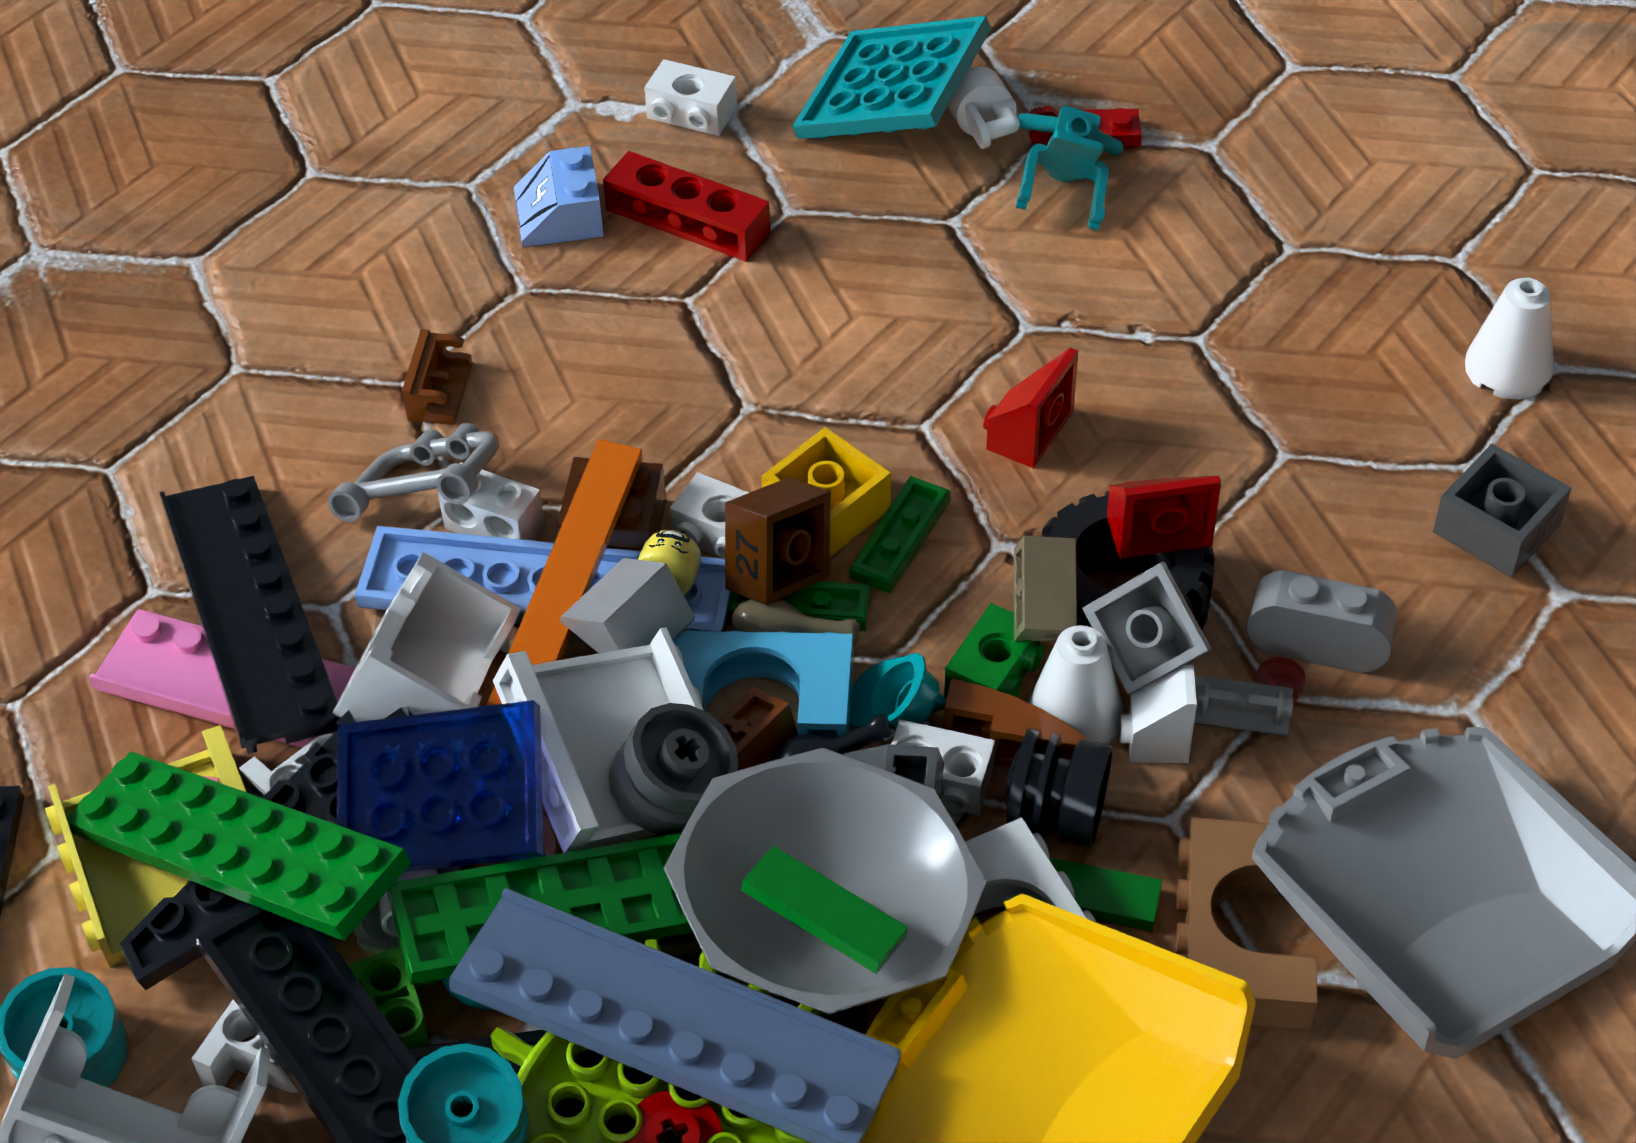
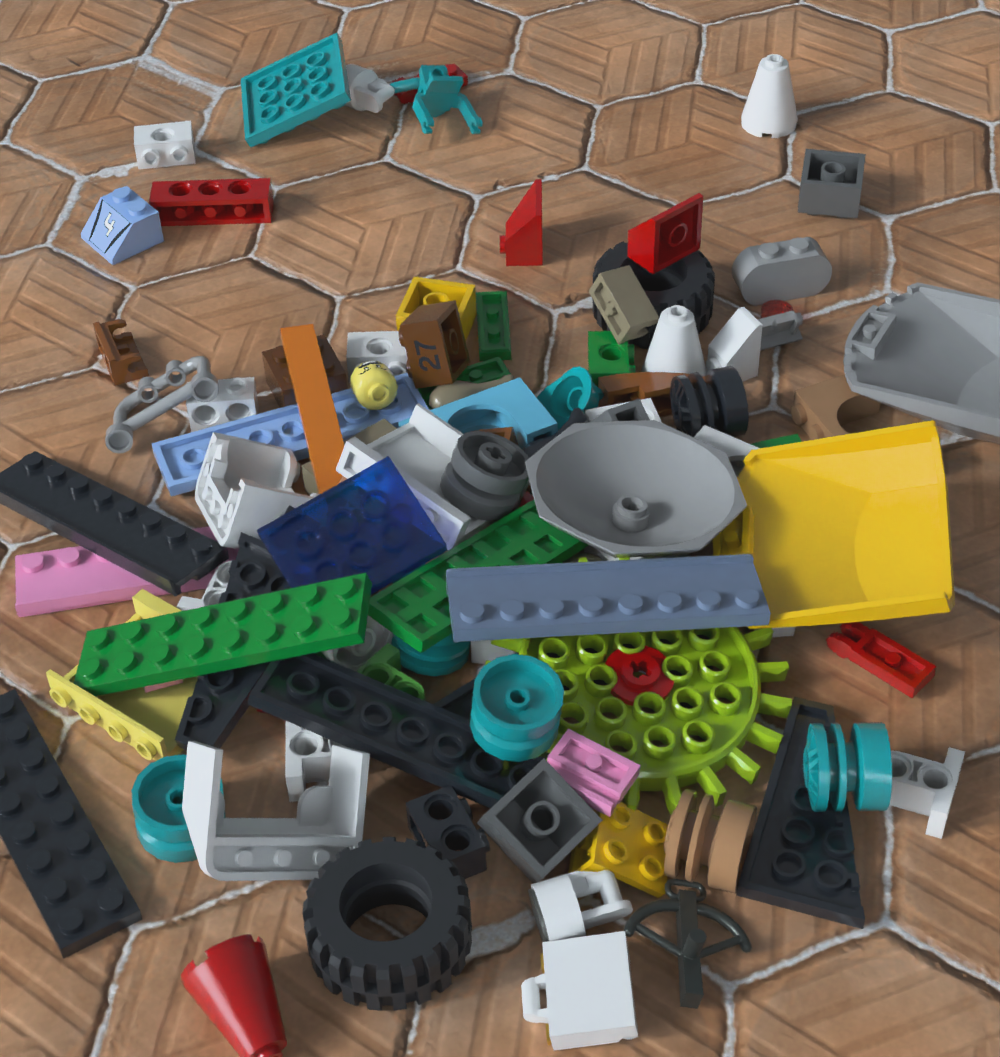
camera: 30 degrees left, 5 degrees down
light grey slope [560,558,695,653] -> none
green tile [741,845,908,974] -> none
light grey slope [1082,562,1211,694] -> none

